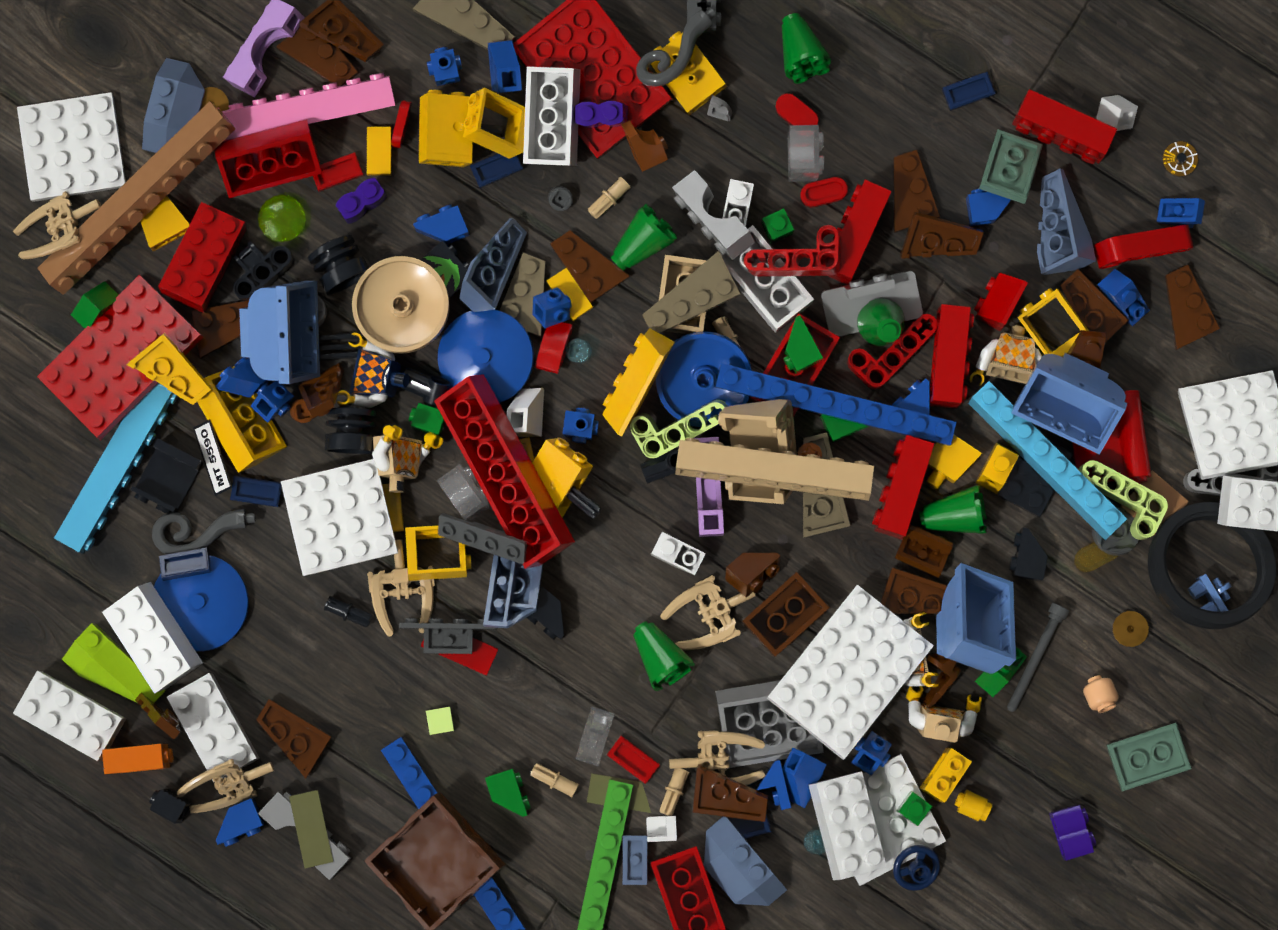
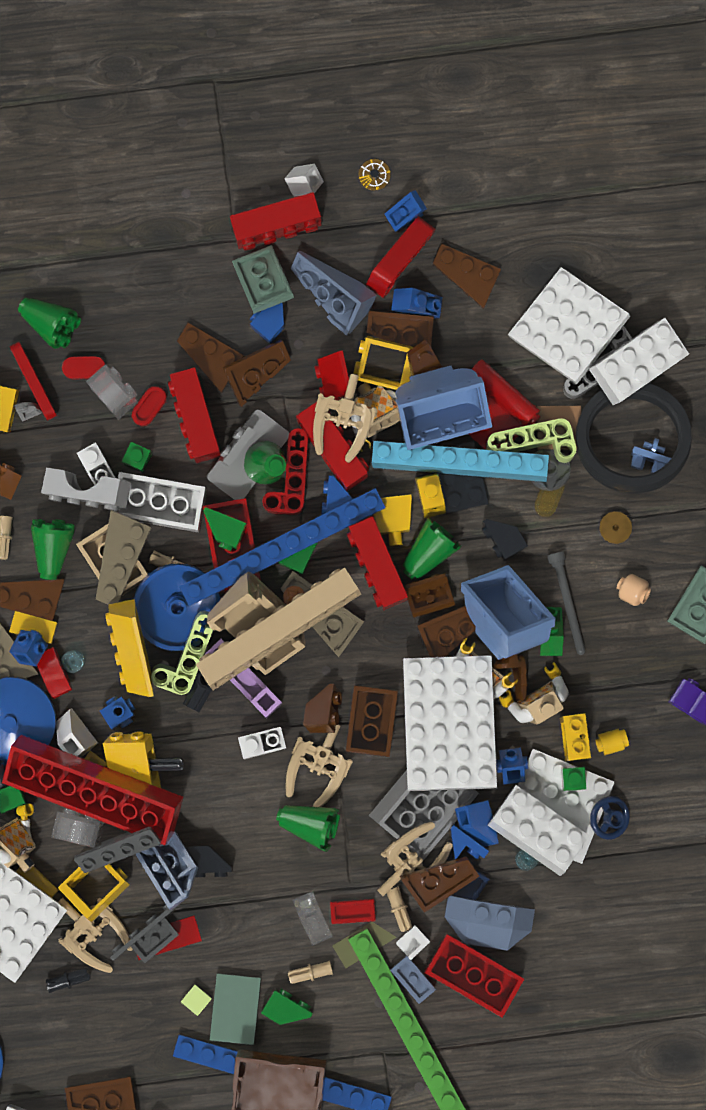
camera: 35 degrees left, 0 degrees up
red beam [744,225,841,276] -> none
dark blue tile [942,72,995,111] -> none
none -> red beam [9,342,57,421]
none -> sand green tile [210,973,261,1045]
none -> tan bar [313,374,377,463]

